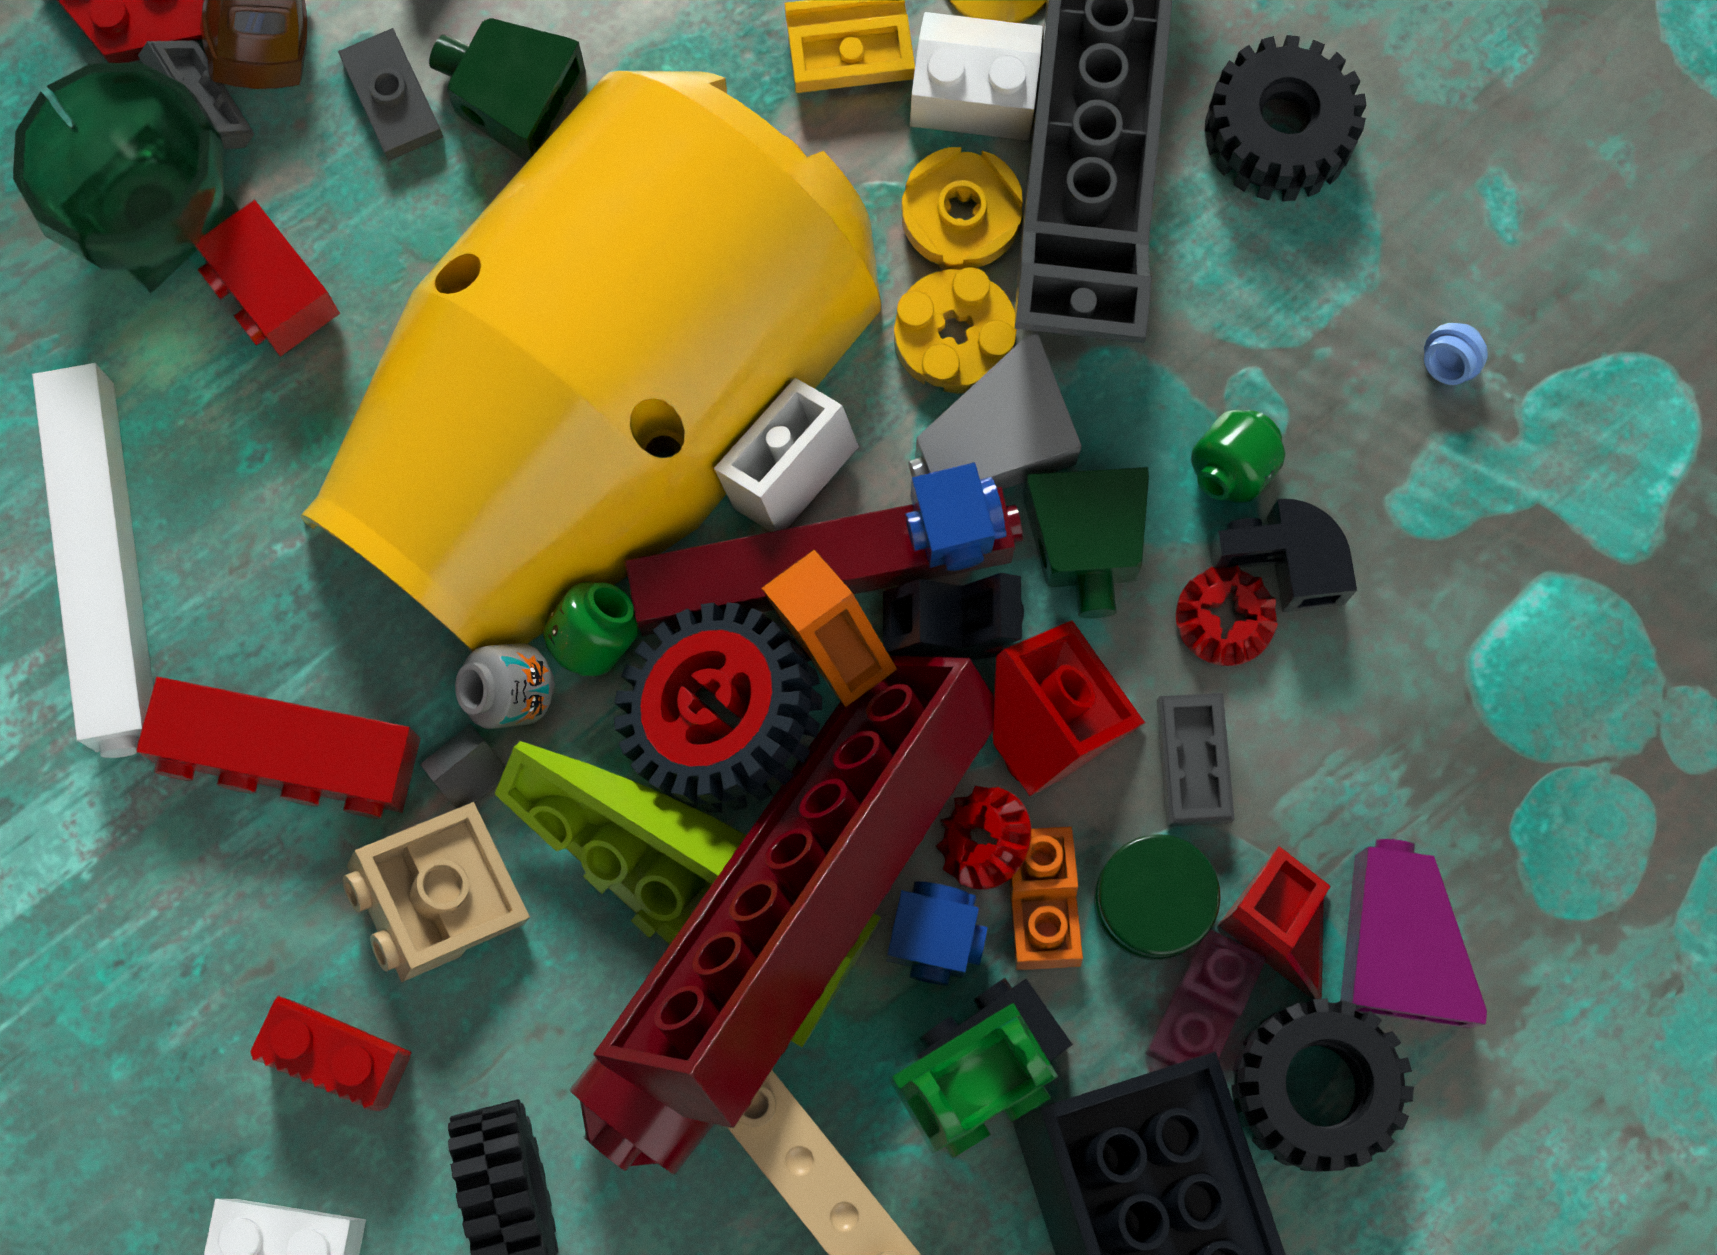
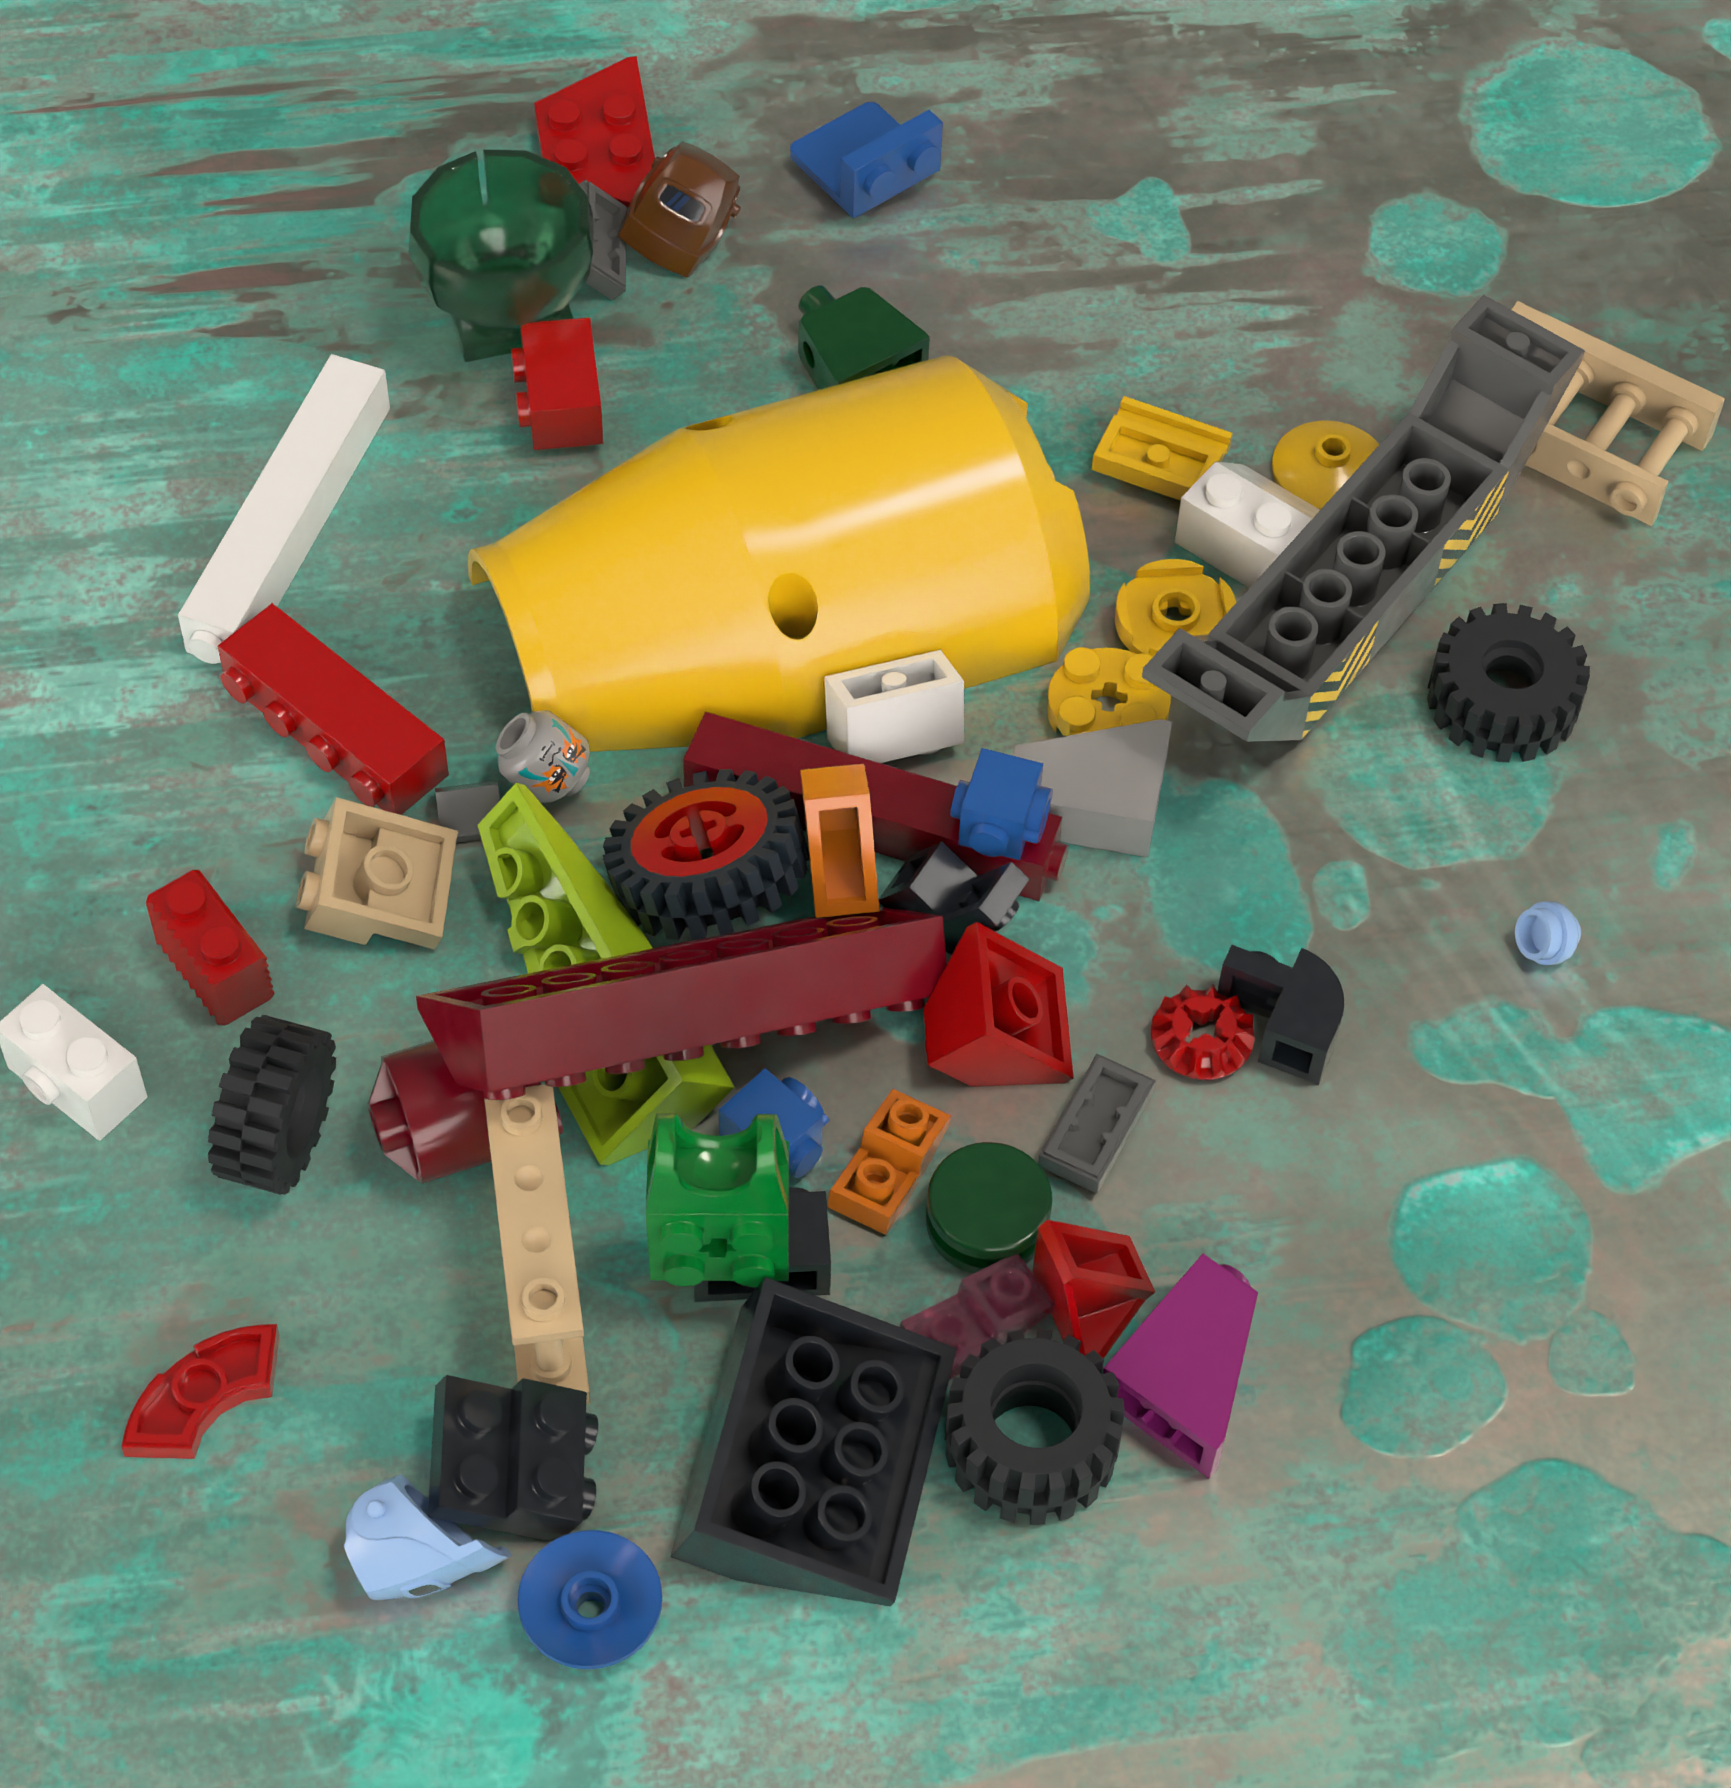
camera: 30 degrees right, 20 degrees down
dark grey plate [338,28,443,161] -> none
green head [543,581,638,677] -> none
red gear [935,785,1031,890] -> none
dark green torso [1023,467,1149,619] -> none
green head [1191,410,1286,503] -> none

